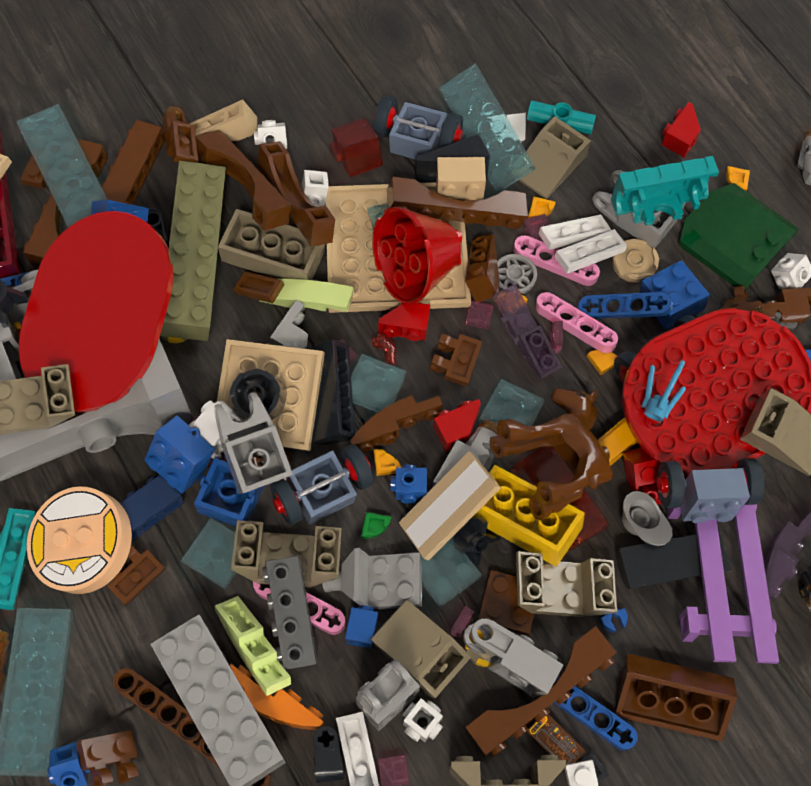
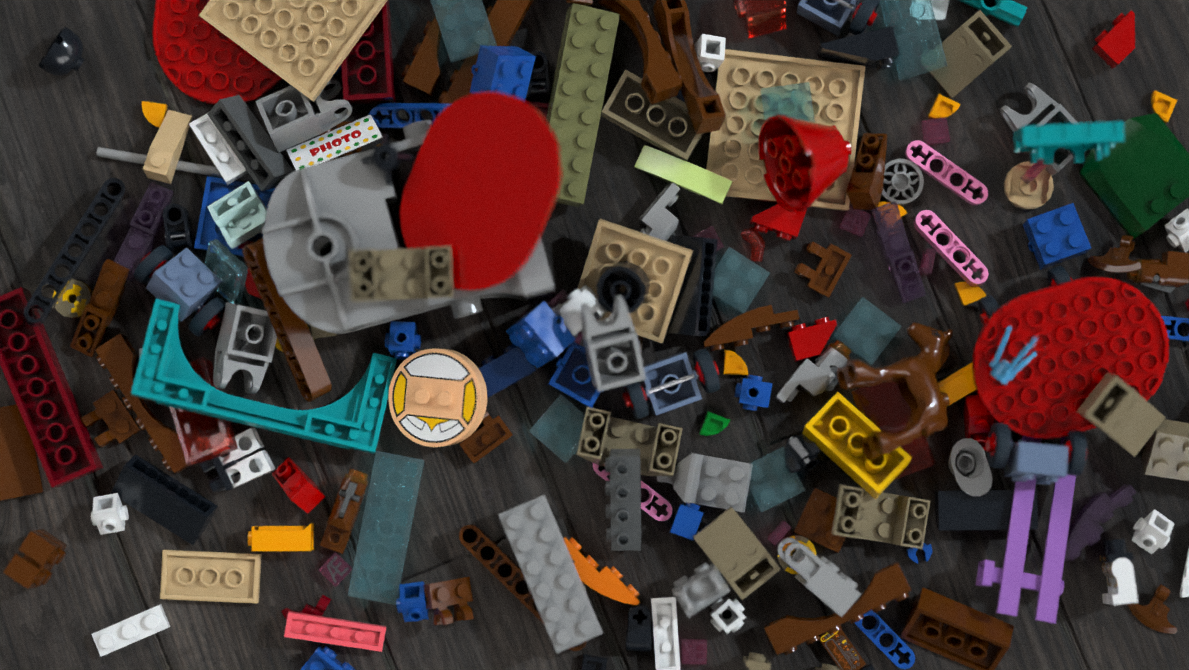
camera: 15 degrees right, 20 degrees up
yellowish green slope [215,596,291,696] -> none
reddish brown tile [233,271,284,304] -> none
reddish brown arch [387,177,528,229] -> none
tile [399,451,501,561] -> none
tan brick [436,157,486,201] -> none
white plate [539,215,611,250] -> none
white plate [555,229,627,274] -> none
blue beam [578,292,673,319] -> none
none -> blue brick [385,321,421,360]
none -> clear pink tile [1020,160,1047,184]

